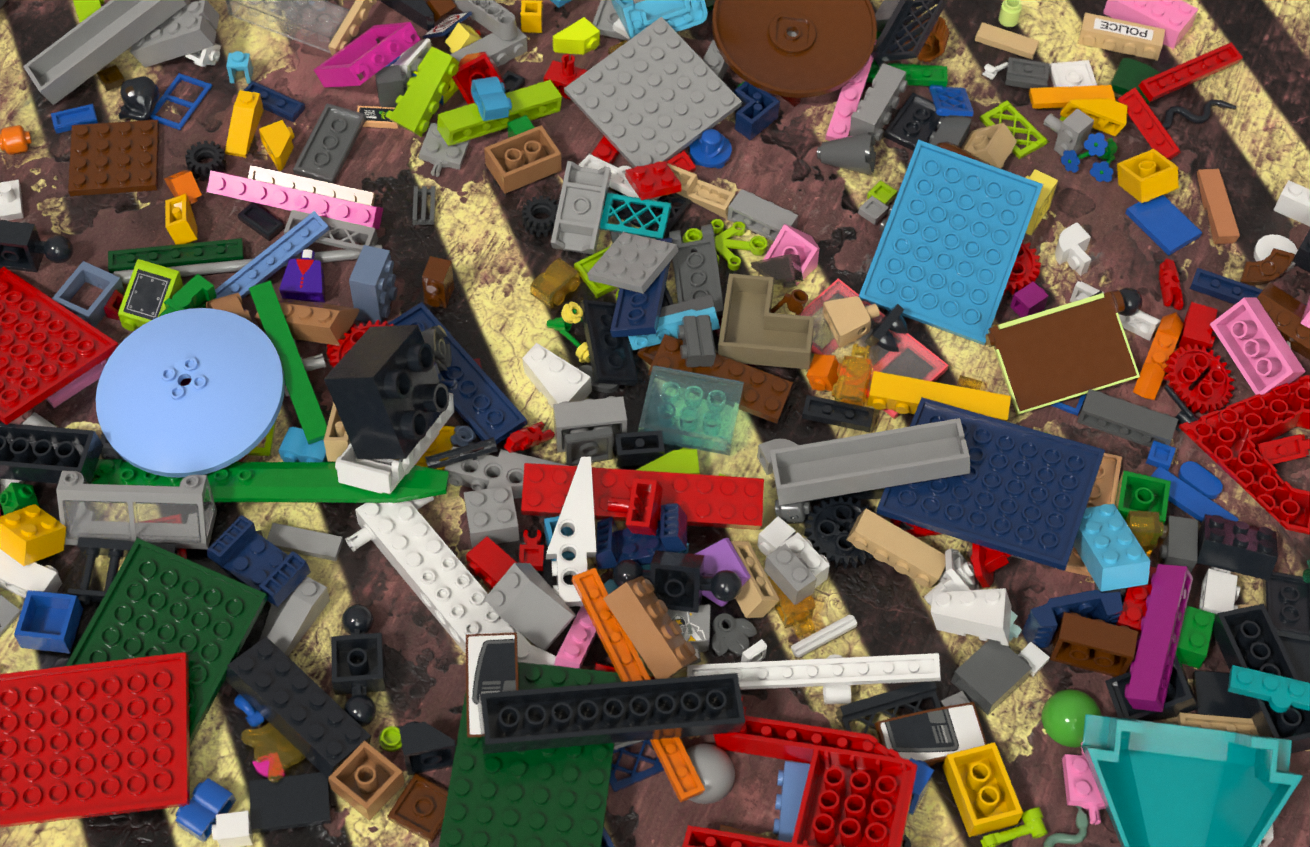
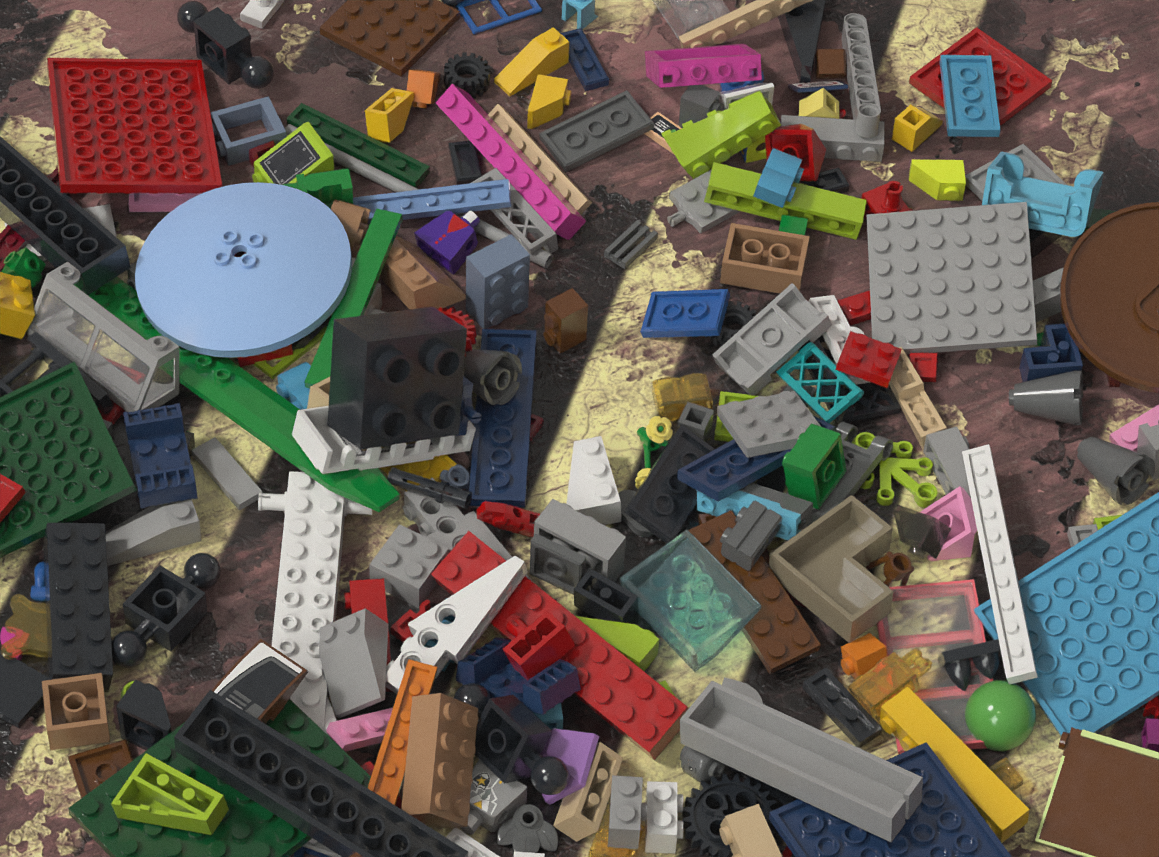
camera: 40 degrees right, 5 degrees down
blue plate [689,129,732,169] -> none
white brick [757,517,796,556] -> none
tan torso [822,296,880,348] -> none
none -> lime wedge [111,753,229,835]
none -> blue tile [640,289,730,338]
none -> dark grey brick [678,402,714,442]
none -> green brick [782,423,847,510]
none -> white plate [962,444,1038,684]
none -> bright green piece [965,680,1036,751]
none -> dark grey cone [1009,371,1083,425]

